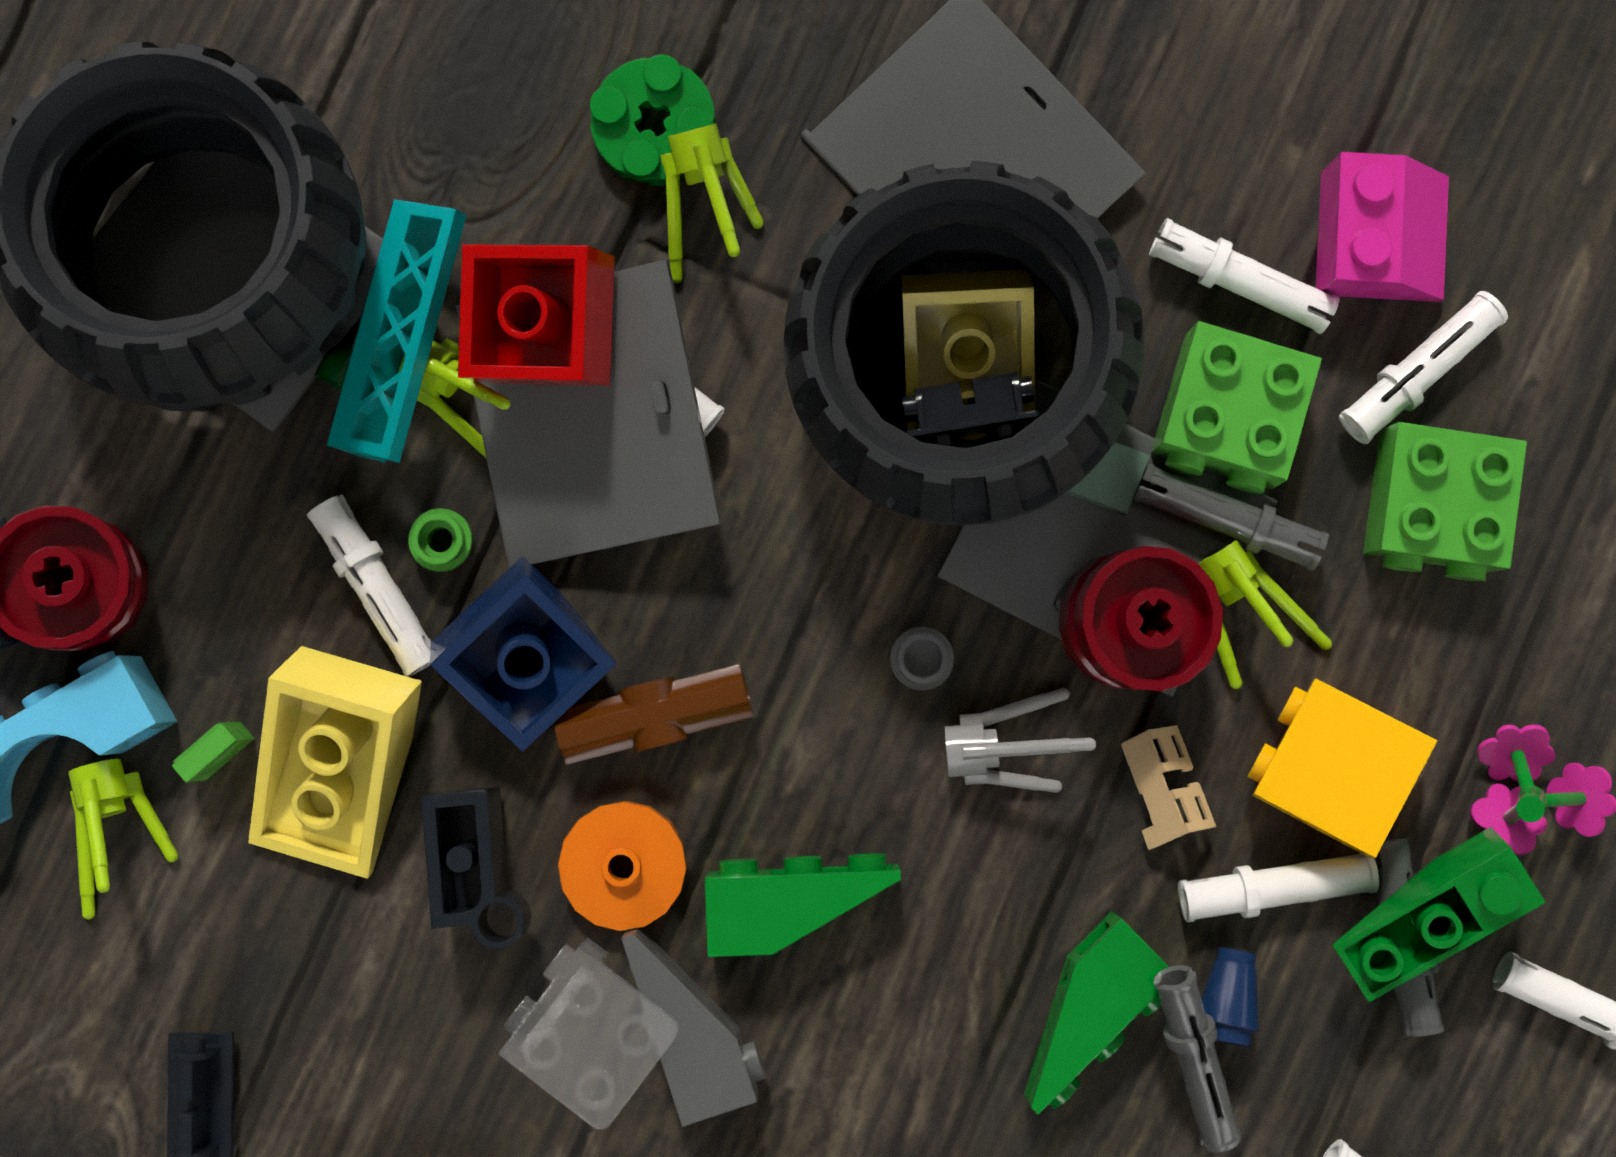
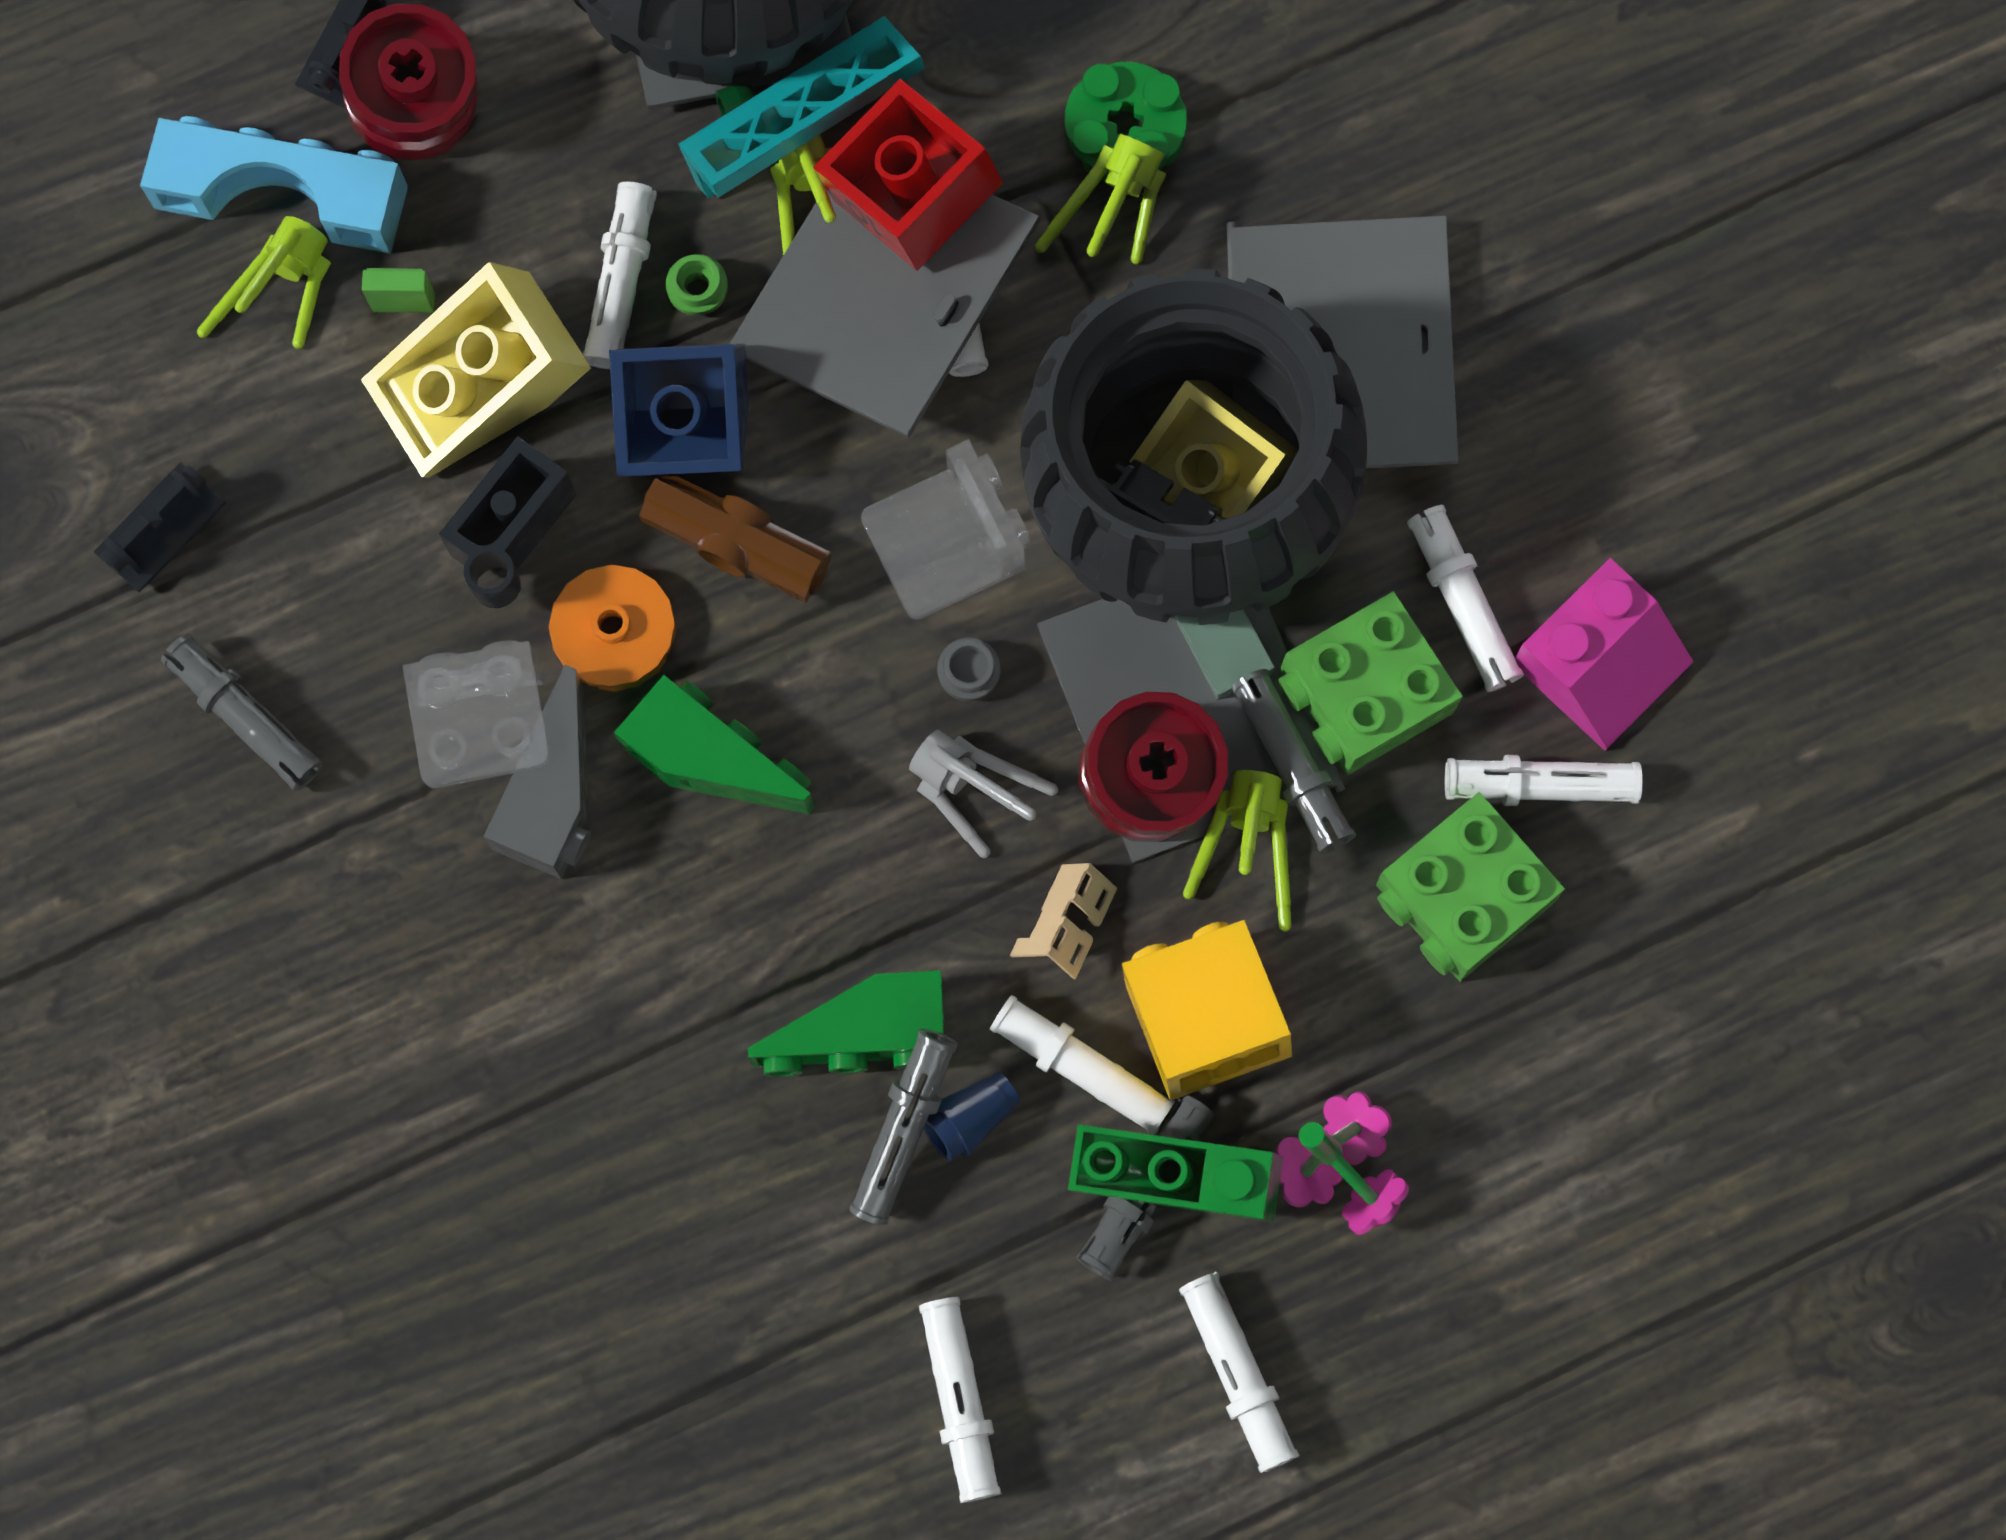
camera: 40 degrees right, 10 degrees down
none -> clear bracket [861,439,1030,619]

